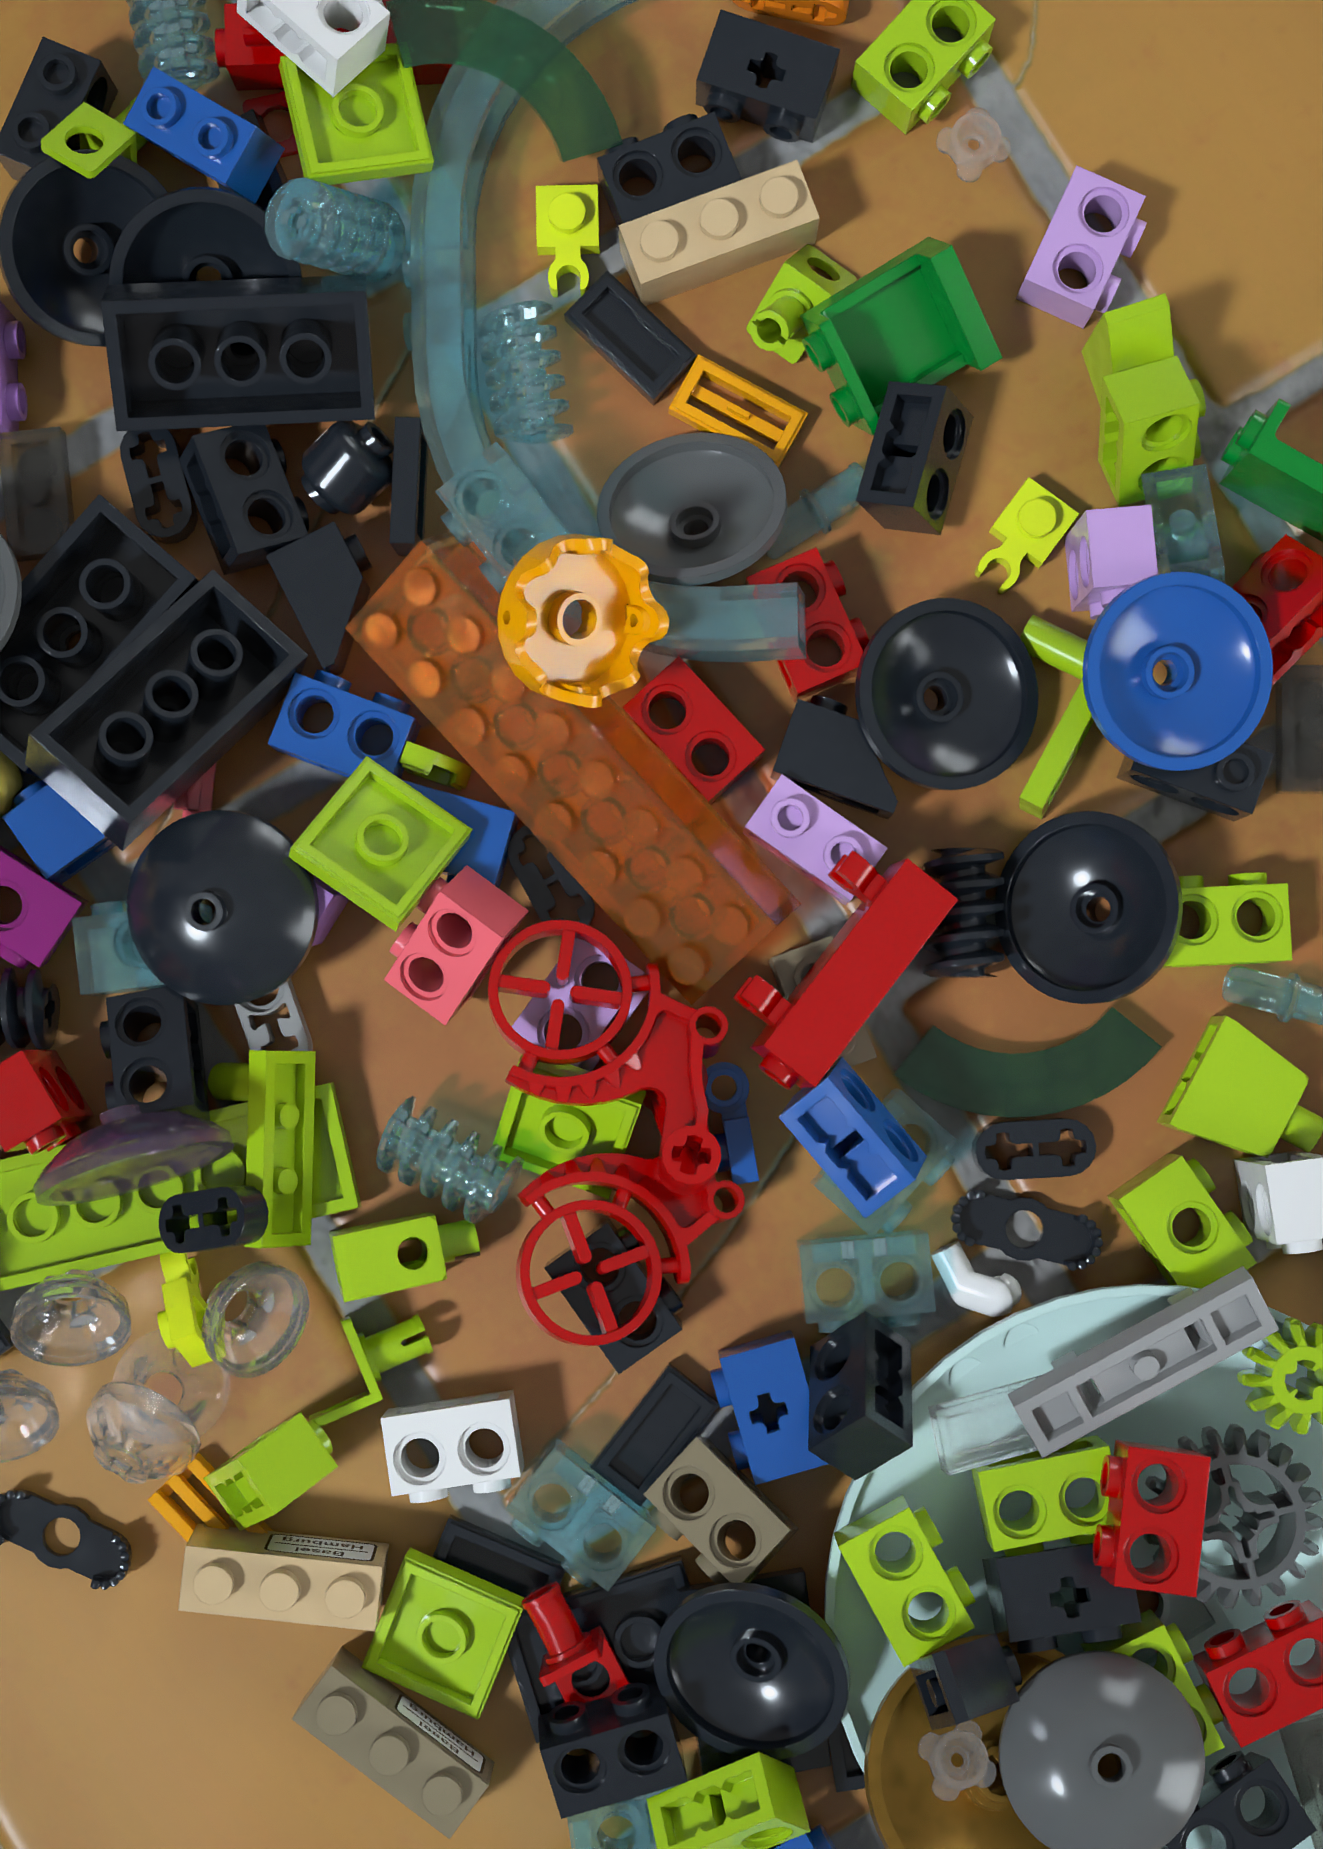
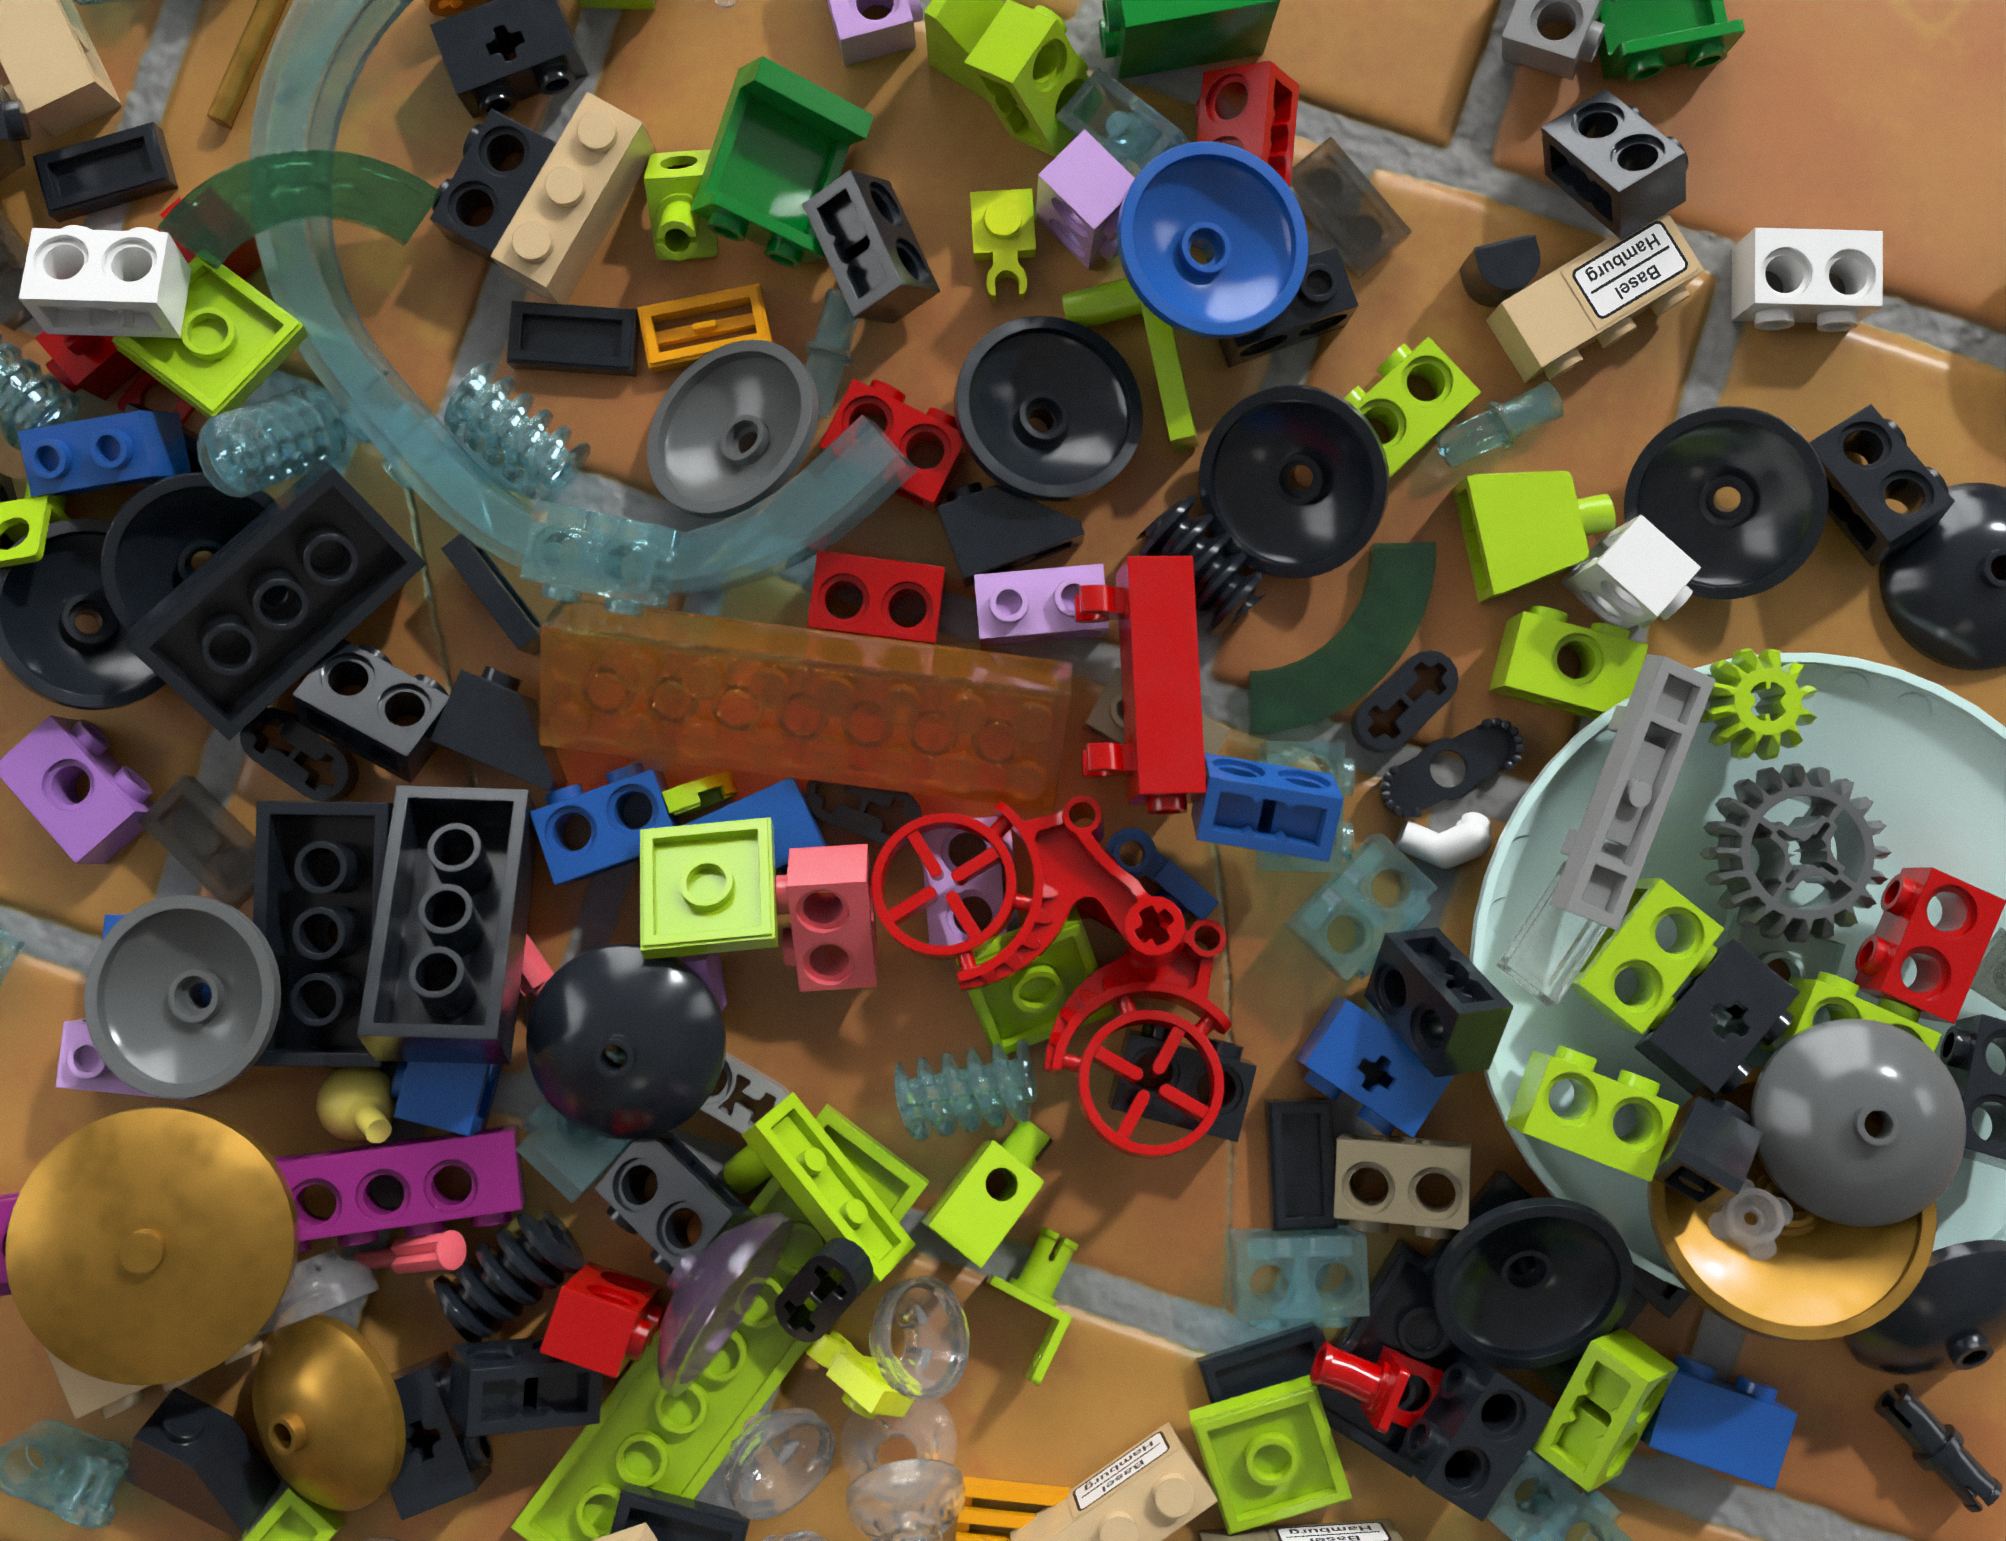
camera: 45 degrees left, 0 degrees up
lime brick [204,1412,338,1531] -> none
black head [301,421,394,515] -> none
white brick [381,1390,525,1503] -> none
light orange plate [497,533,669,708] -> none
neon yellow plate [536,184,600,297] -> none
red brick [1093,1440,1211,1597] -> none

